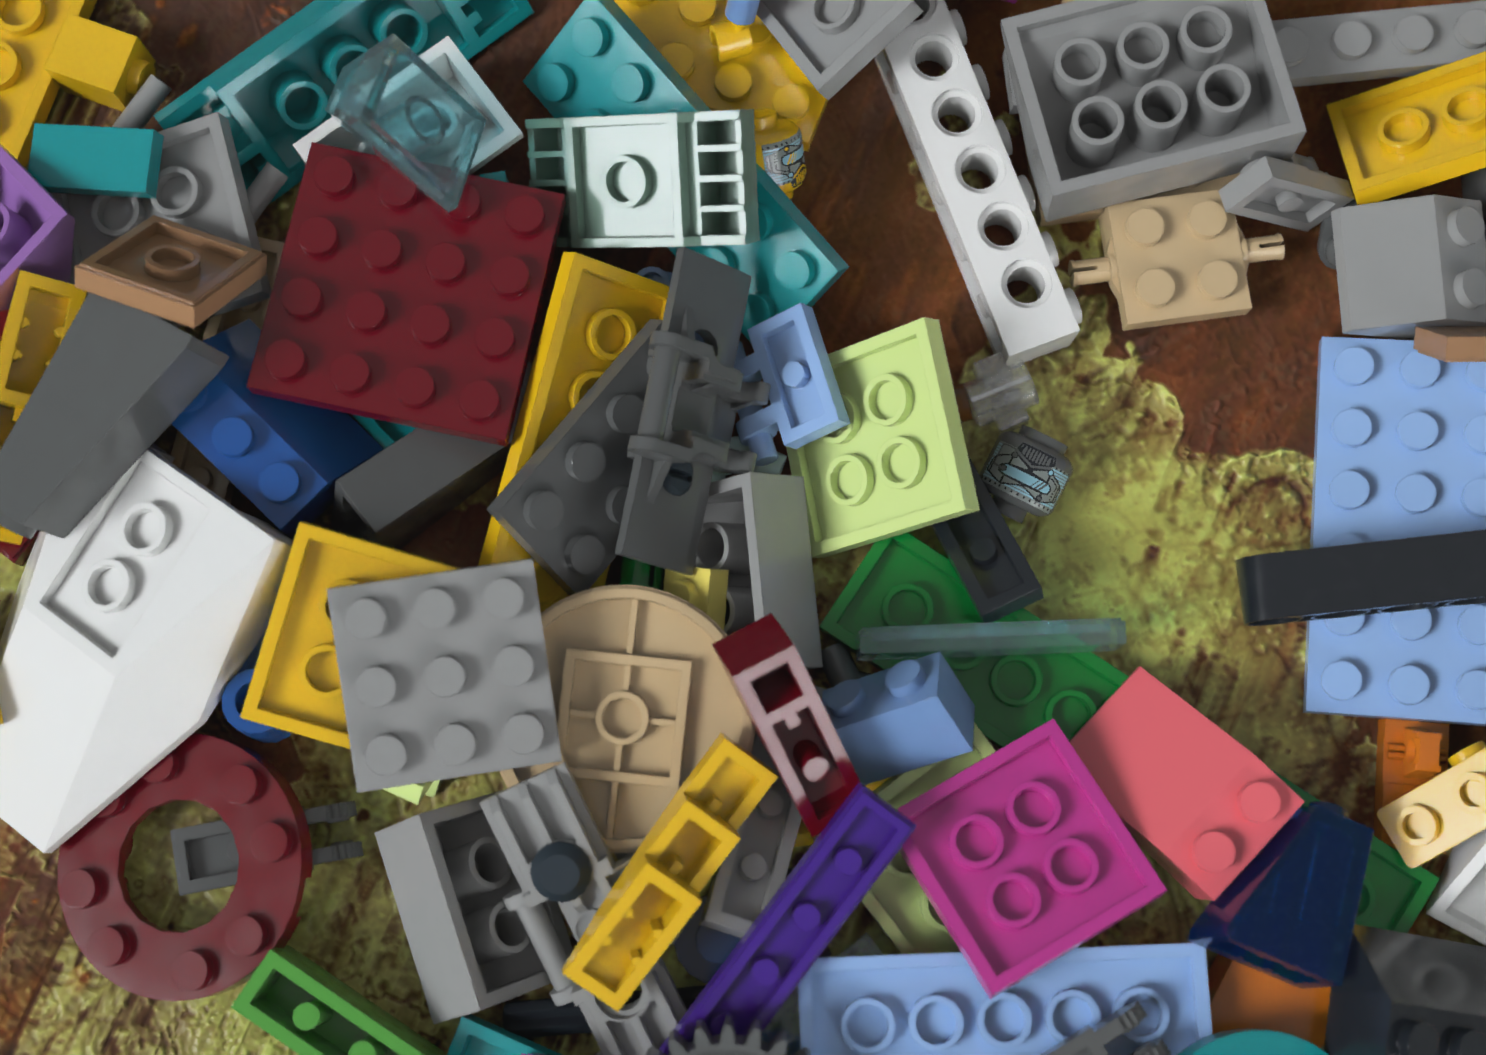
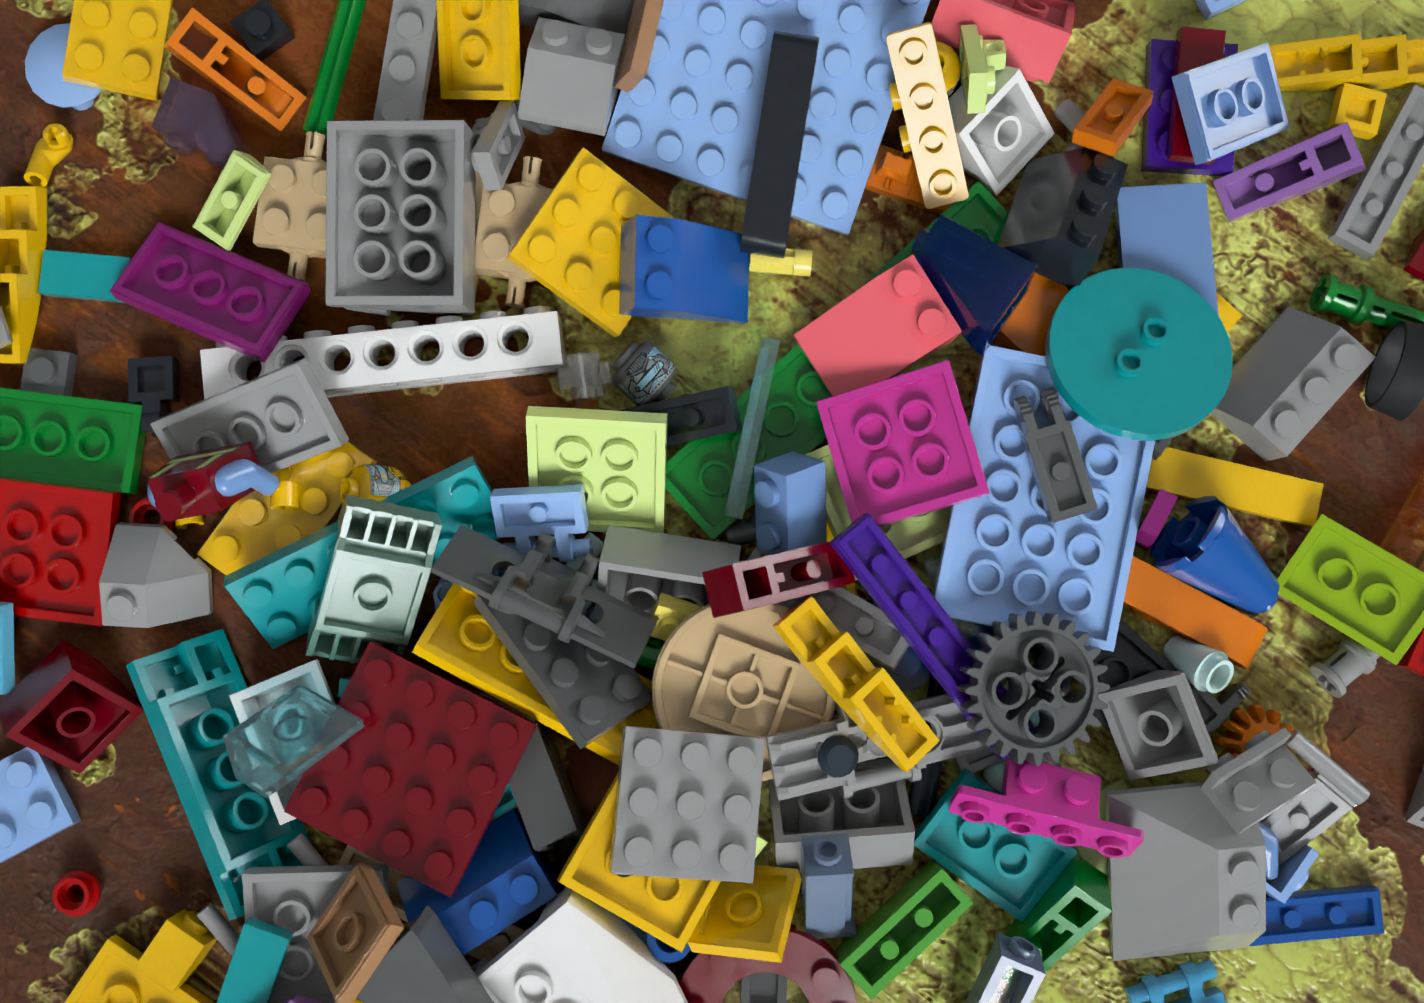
camera: 75 degrees left, 5 degrees up
none -> yellow plate [506,147,674,337]
none -> blue slope [619,215,749,324]
none -> yellow plate [687,865,802,963]
none -> light yellow piece [749,248,813,277]
none -> sand blue window [801,833,857,939]

